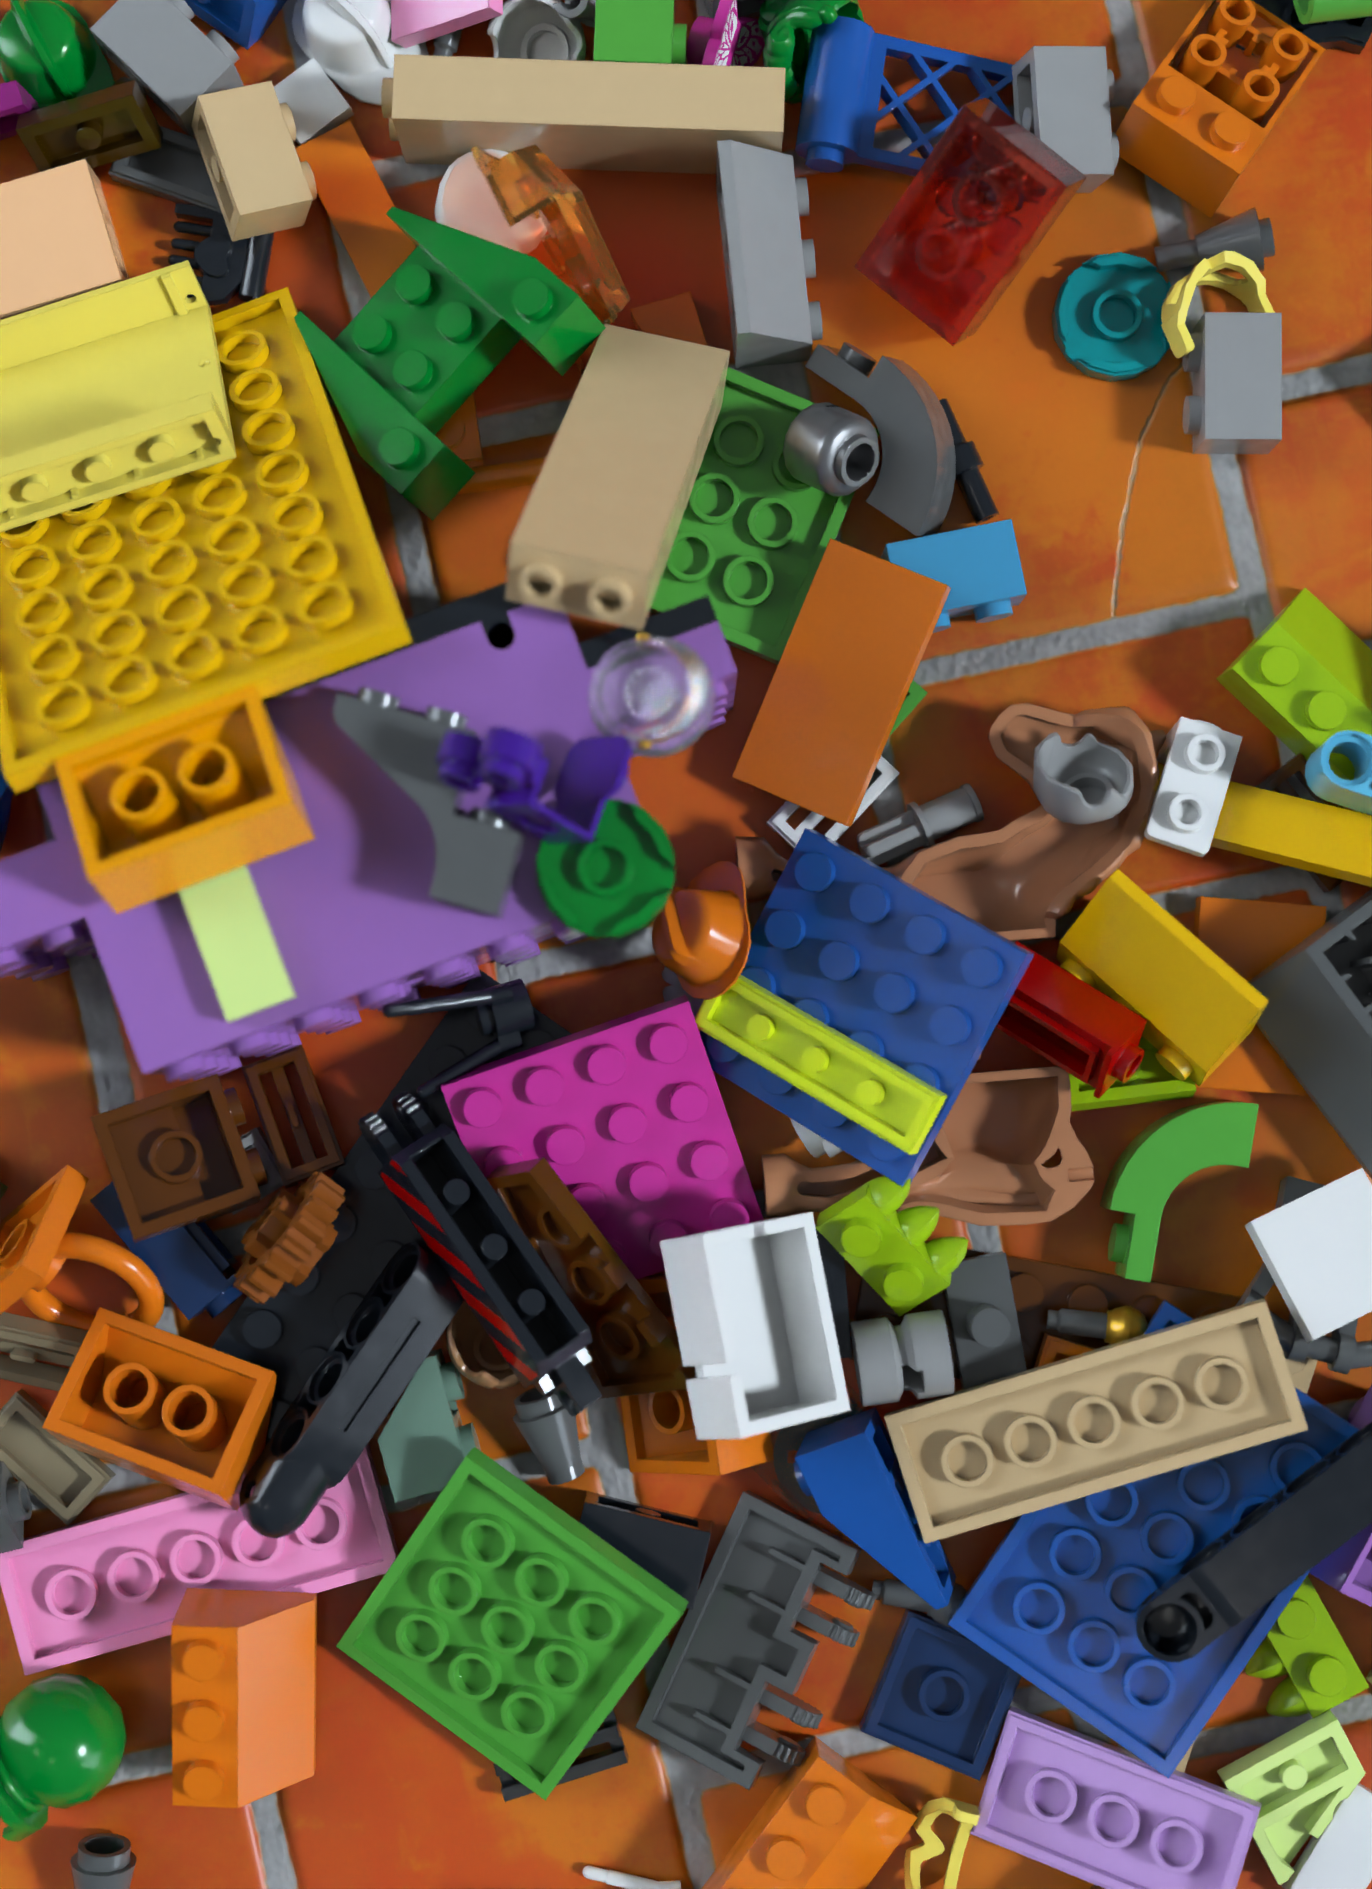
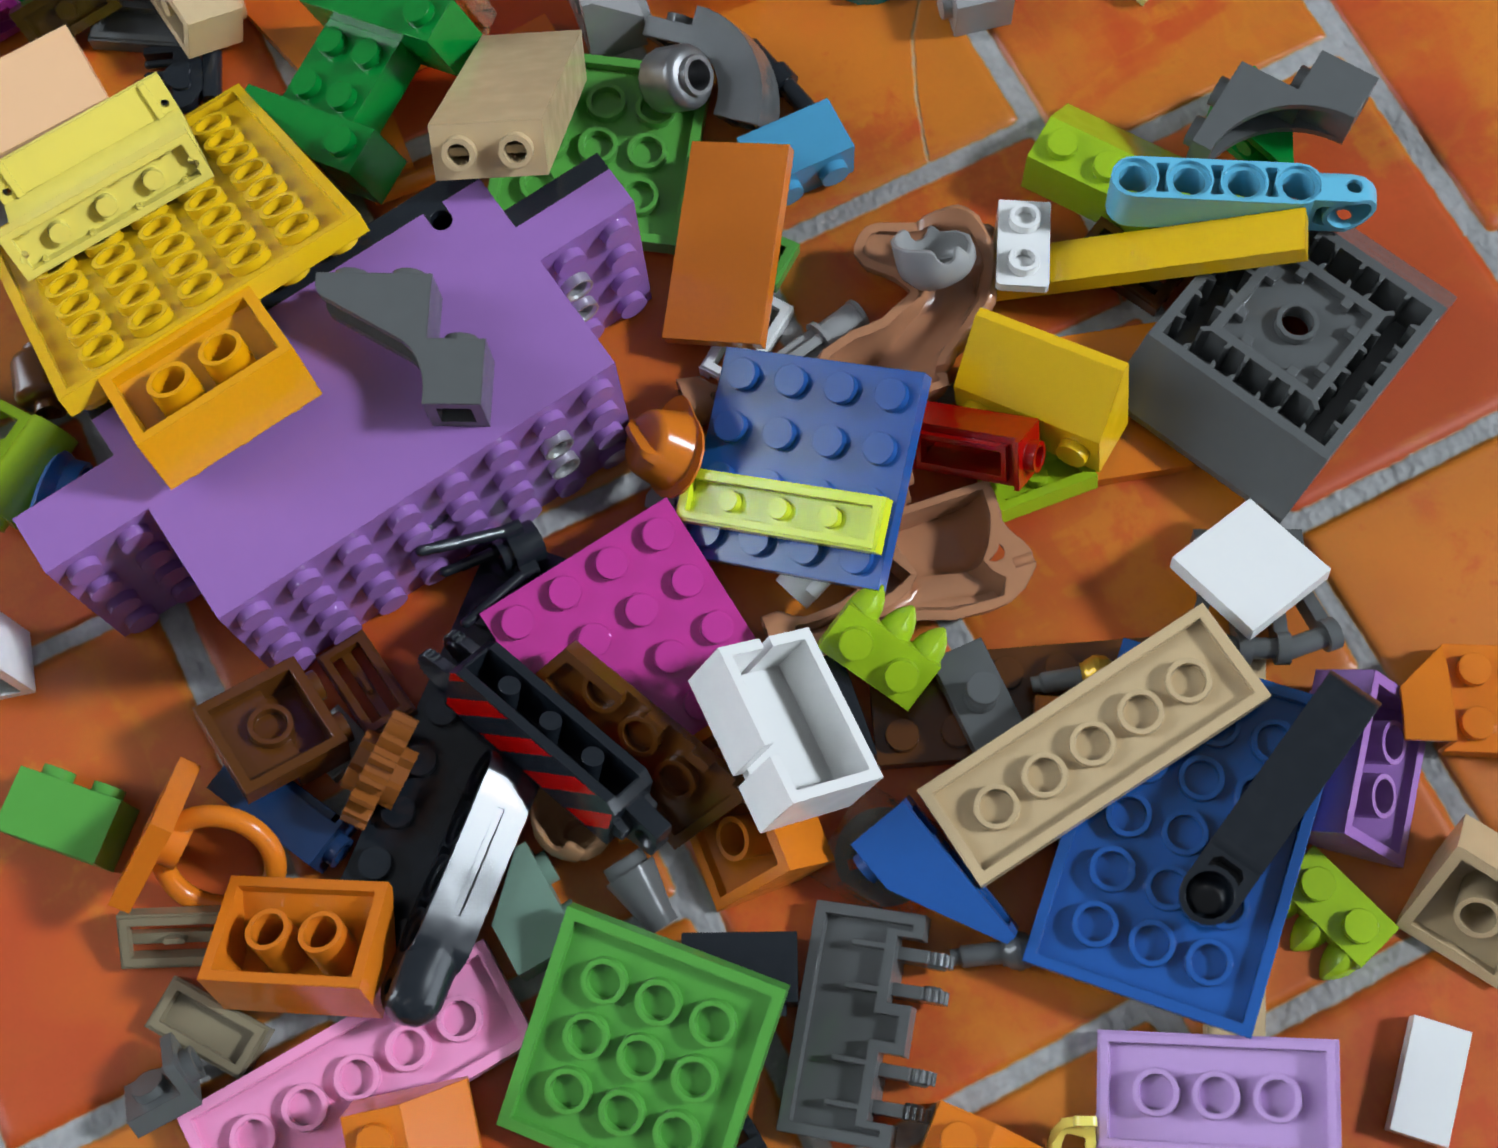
camera: 10 degrees left, 15 degrees down
yellowish green tile [178,866,297,1022] -> none
dark purple piece [435,727,633,844] -> none
green tile [536,800,675,938] -> none
clear piece [588,634,716,757] -> none
light grey wheel [850,1309,955,1406] -> none
dark blue tile [859,1609,1022,1781] -> none
bright green arch [1100,1101,1259,1283] -> none
yellowish green wing [1217,1710,1366,1885] -> none

